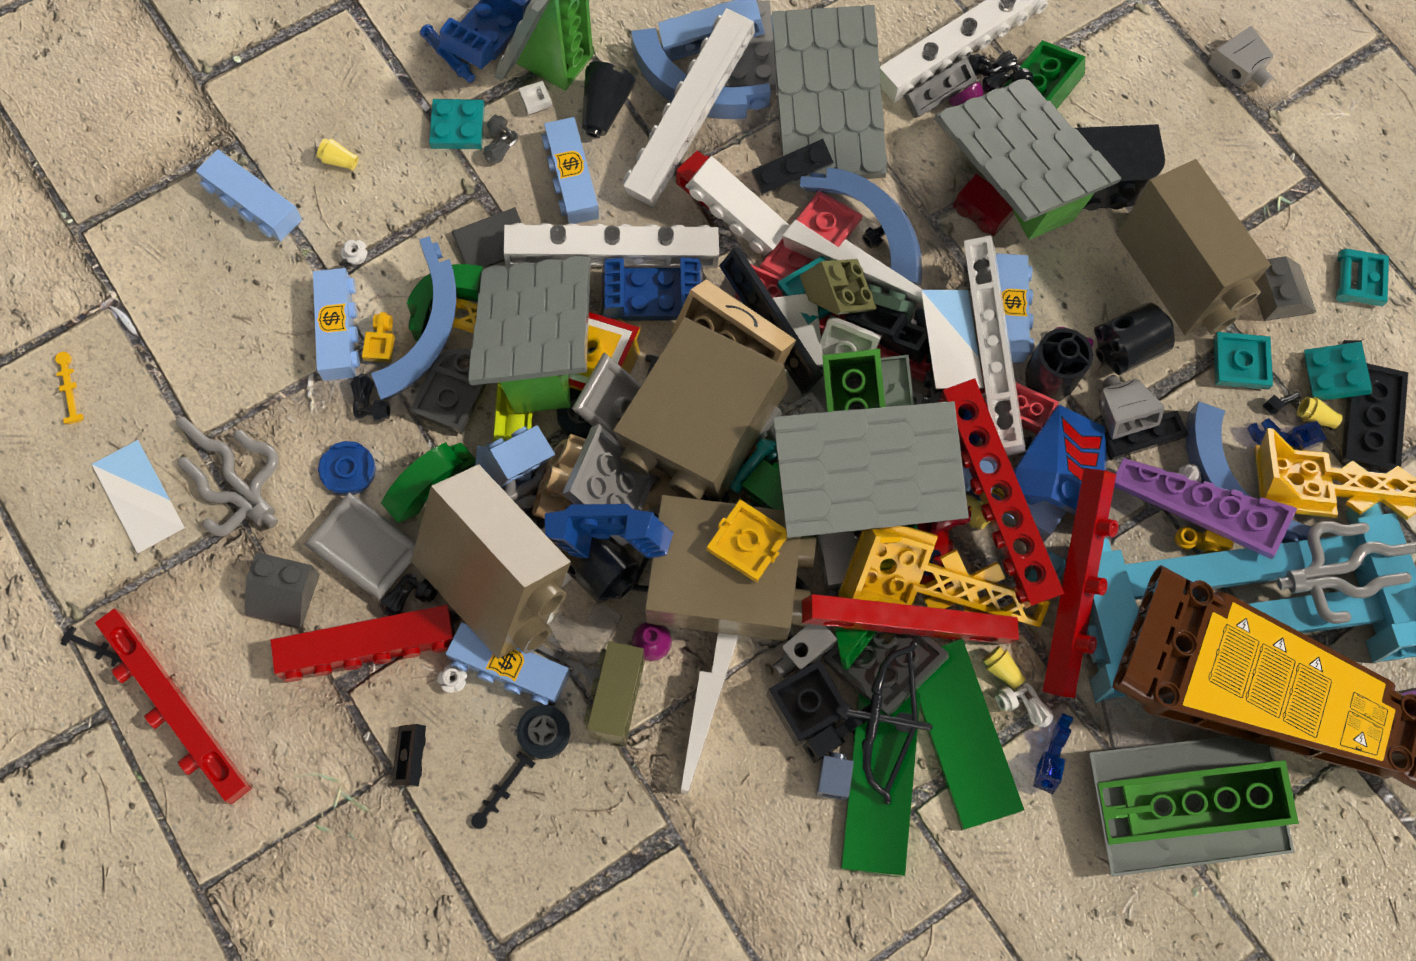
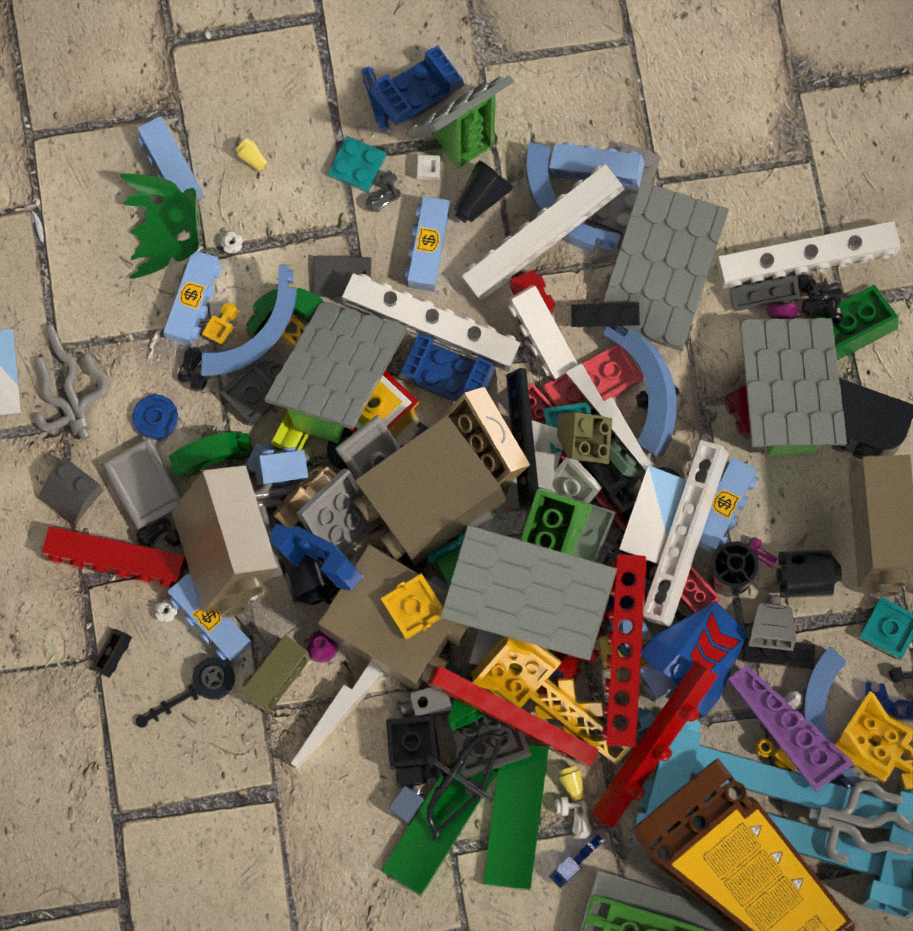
camera: 30 degrees right, 5 degrees up
none -> green piece [120,173,200,279]

